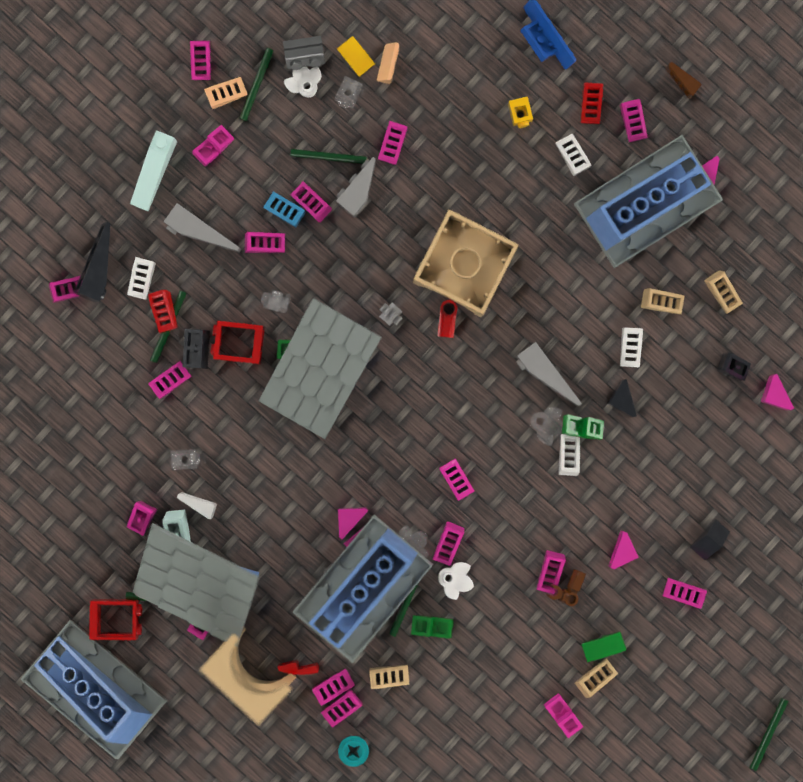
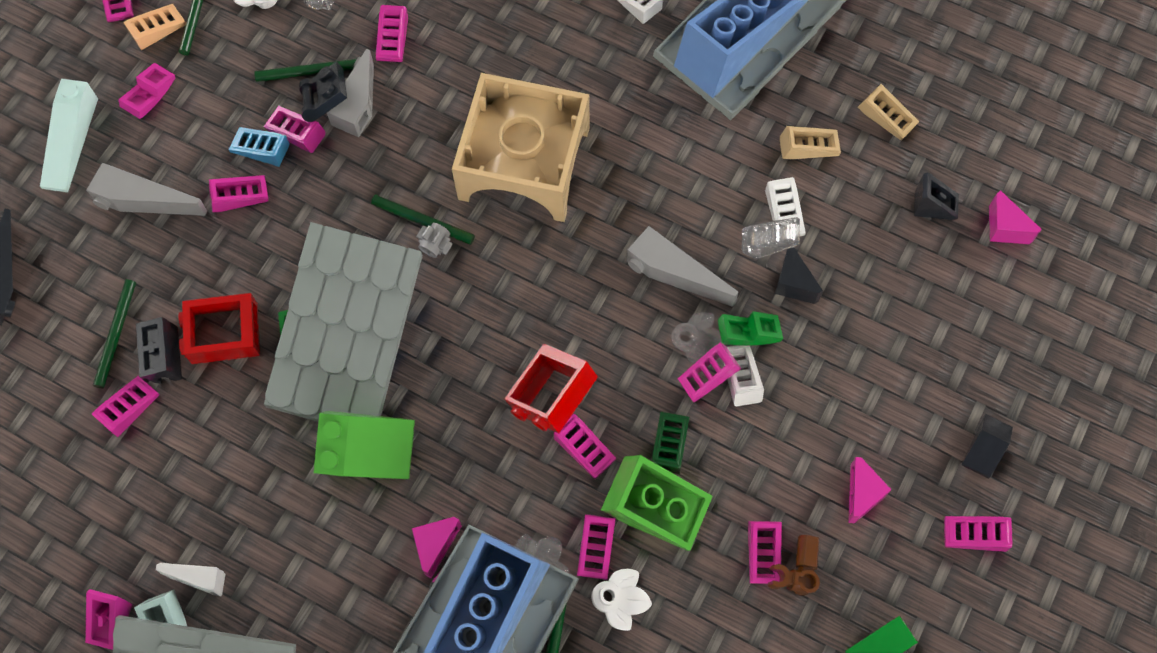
camera: 10 degrees left, 20 degrees down
white slope [127,257,156,300] -> none
red slope [148,289,178,333] -> none
clear brick [171,449,200,470] -> none
clear brick [261,290,291,314] -> none
red piece [437,300,458,338] -> none
none -> black plate [299,61,347,122]
none -> bright green slope [314,411,415,479]
none -> dark green bar [371,195,475,245]
none -> red window [504,344,598,433]
none -> bright green slope [601,455,713,551]
none -> dark green slope [652,412,689,474]
none -> dark pink slope [678,342,741,403]
none -> clear slope [742,217,800,259]

